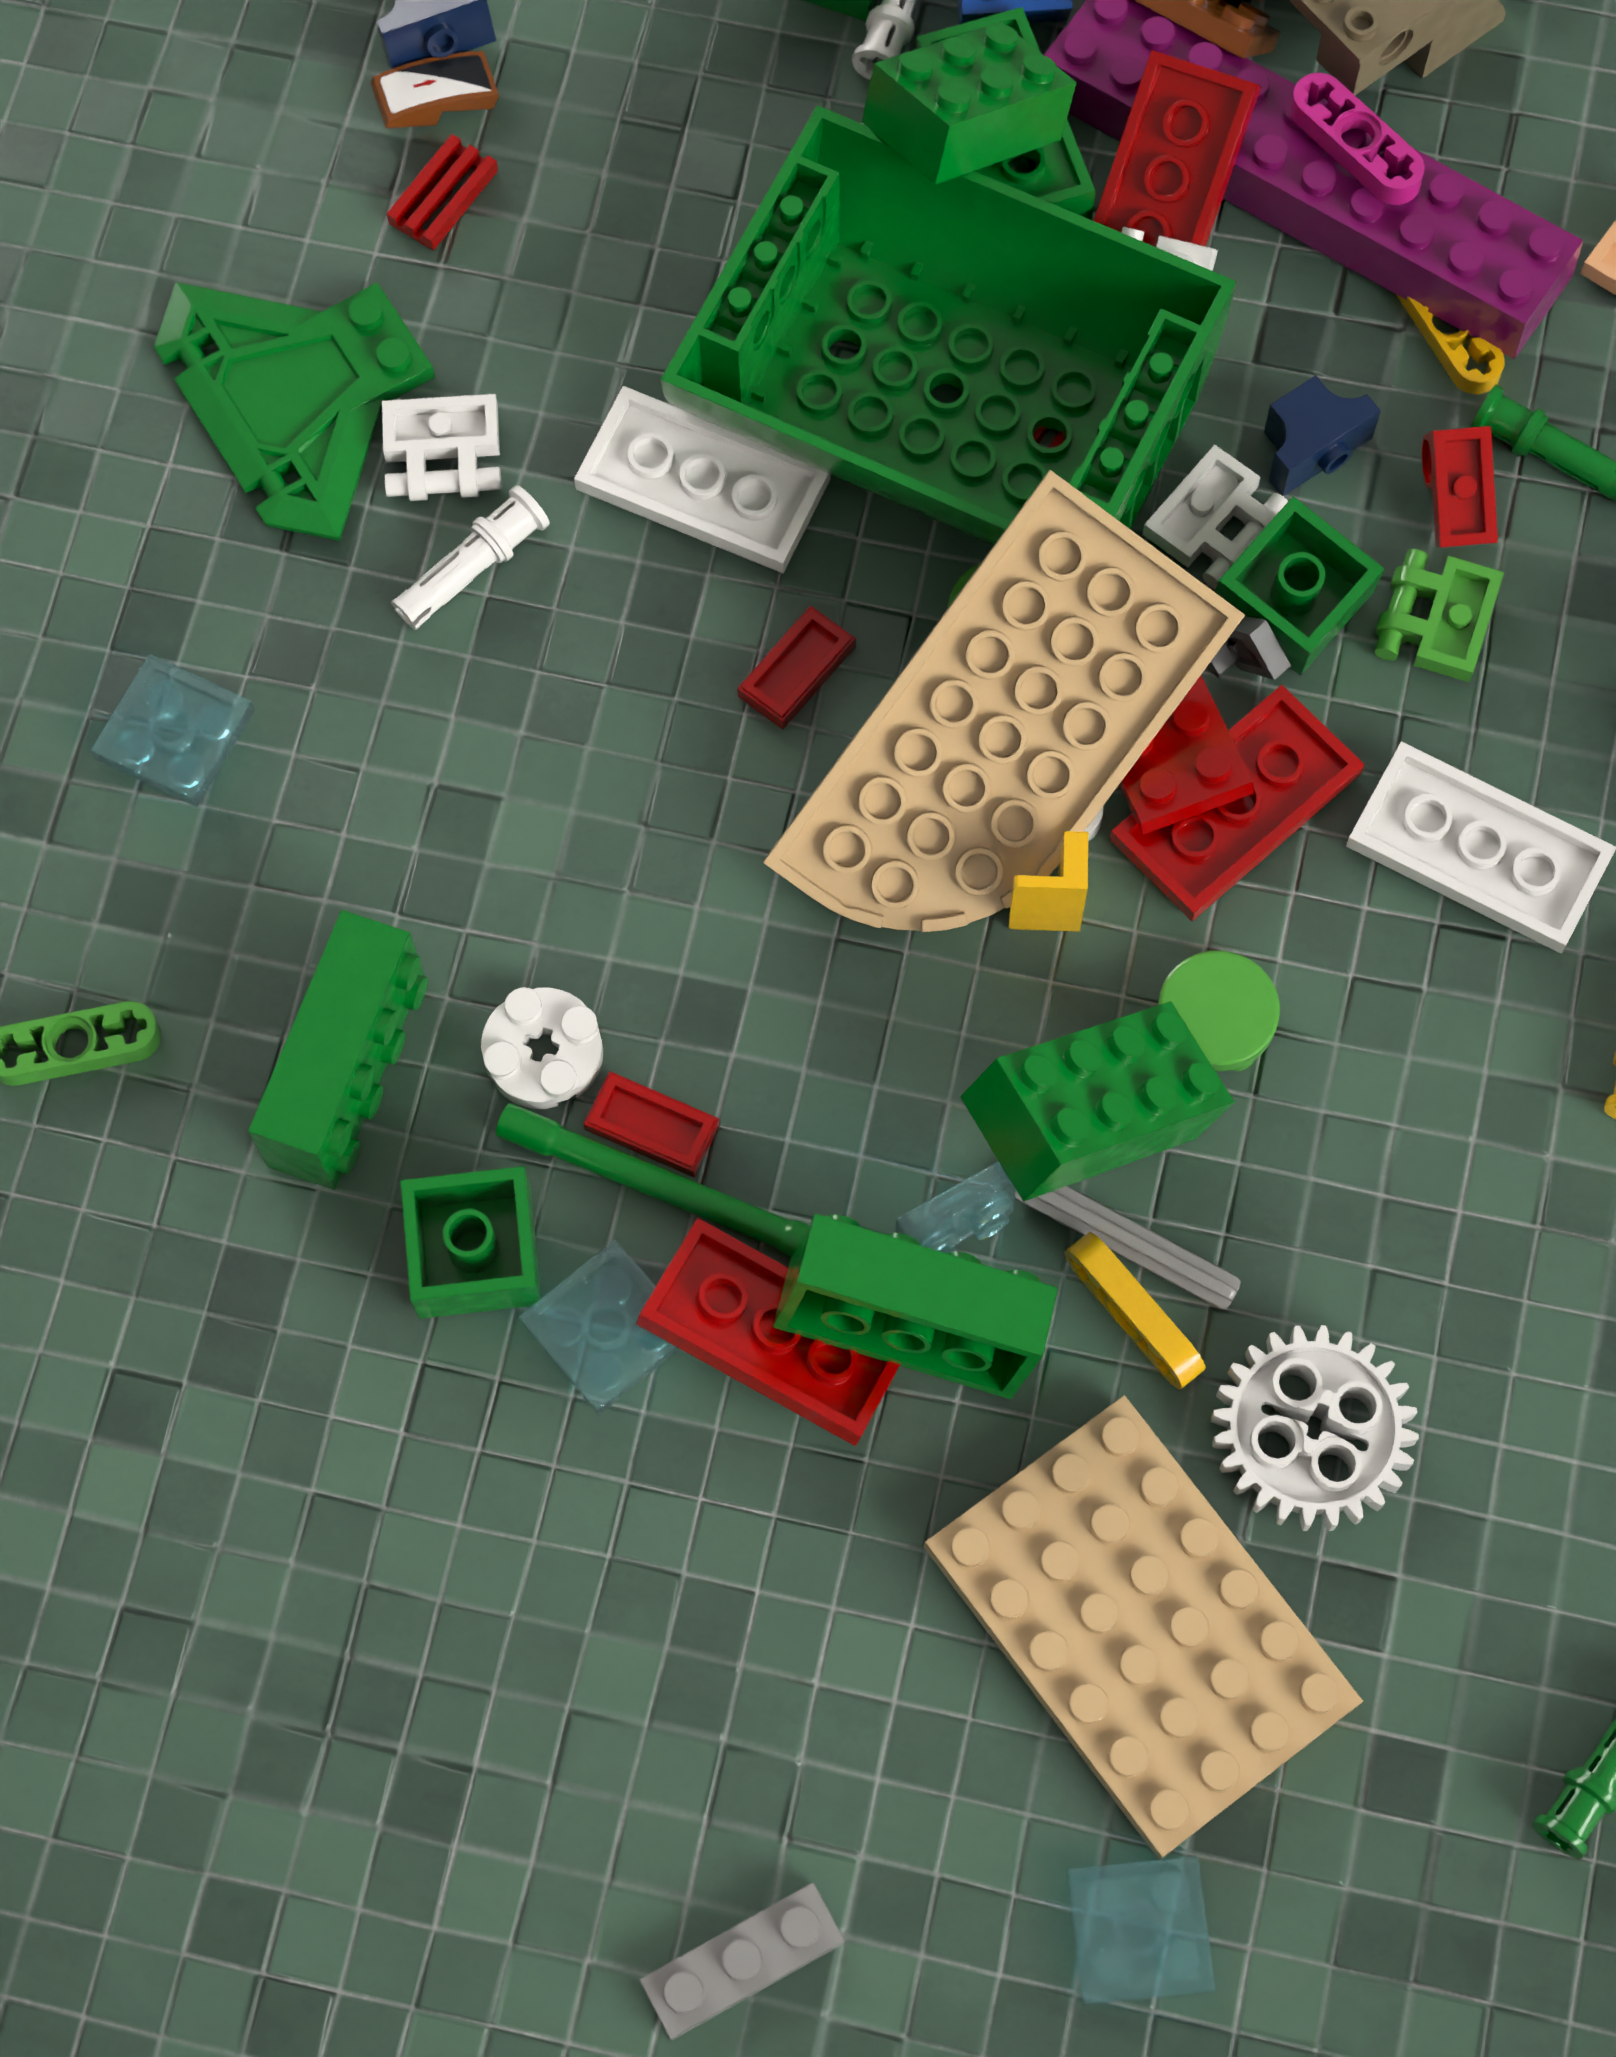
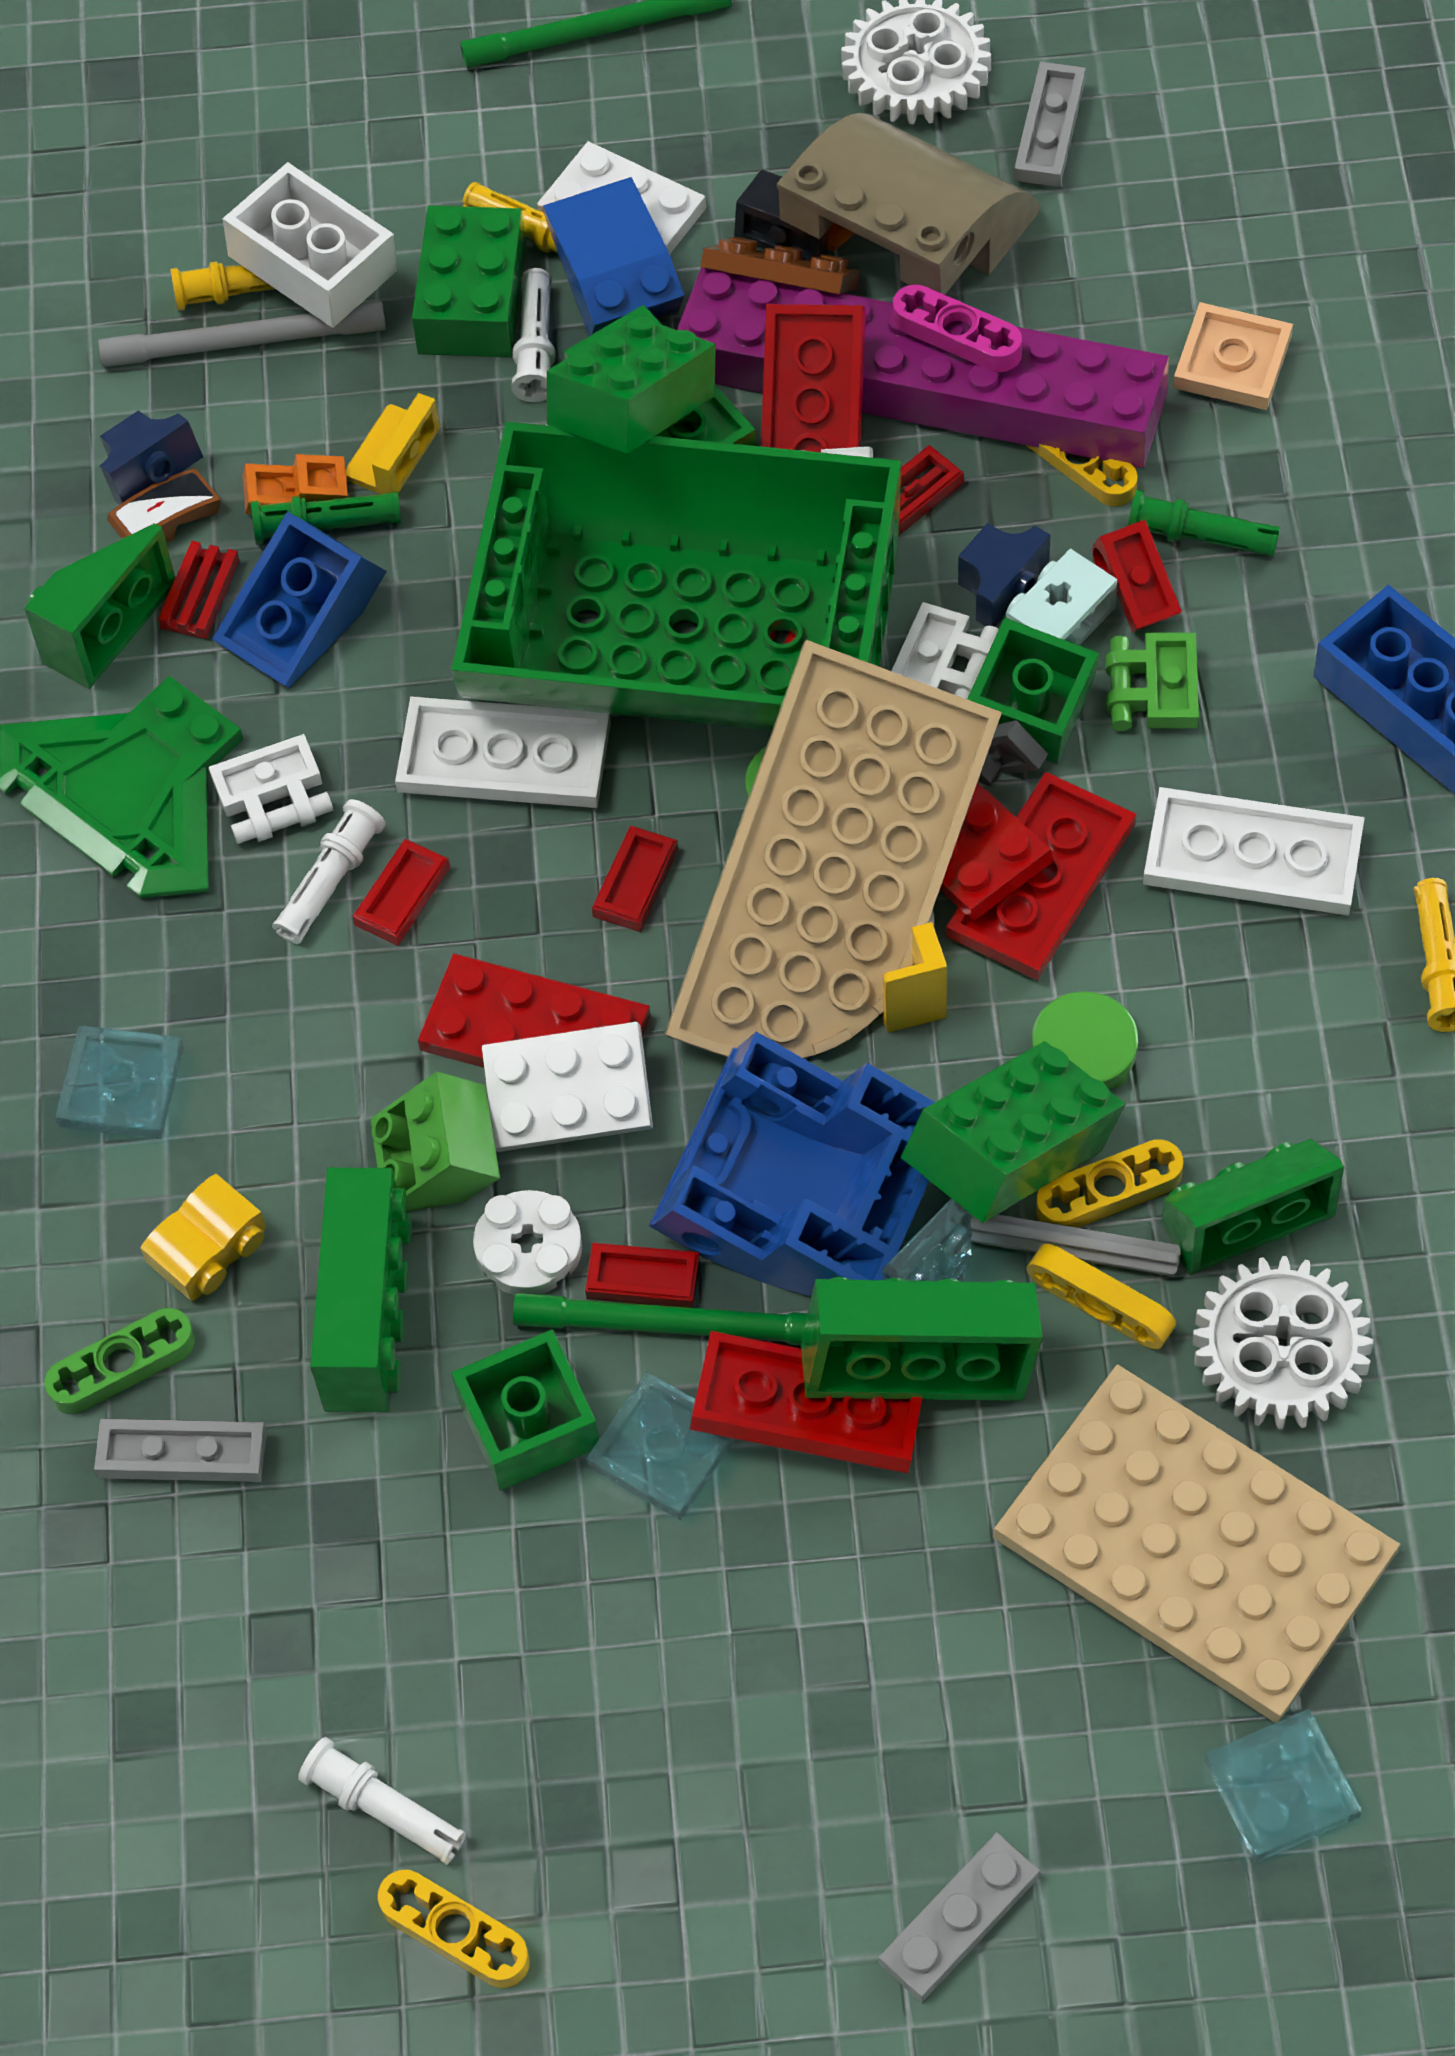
camera: 15 degrees left, 10 degrees down
none -> green slope [24,523,176,690]
none -> light grey plate [94,1419,267,1482]
none -> yellow brick [140,1174,267,1301]
none -> blue slope [212,511,387,688]
none -> orange slope [242,454,348,514]
none -> green pin [251,491,401,545]
none -> white pin [298,1736,466,1865]
none -> yellow panel [345,393,440,494]
none -> red tile [352,839,450,946]
none -> bright green slope [370,1071,500,1211]
none -> yellow beam [378,1870,530,1988]
none -> red plate [418,953,651,1068]
none -> white plate [482,1022,653,1152]
none -> blue slope [649,1031,935,1296]
none -> red tile [898,445,964,536]
none -> light aqua brick [1006,548,1118,645]
none -> yellow beam [1036,1139,1183,1228]
none -> green slope [1161,1139,1344,1275]

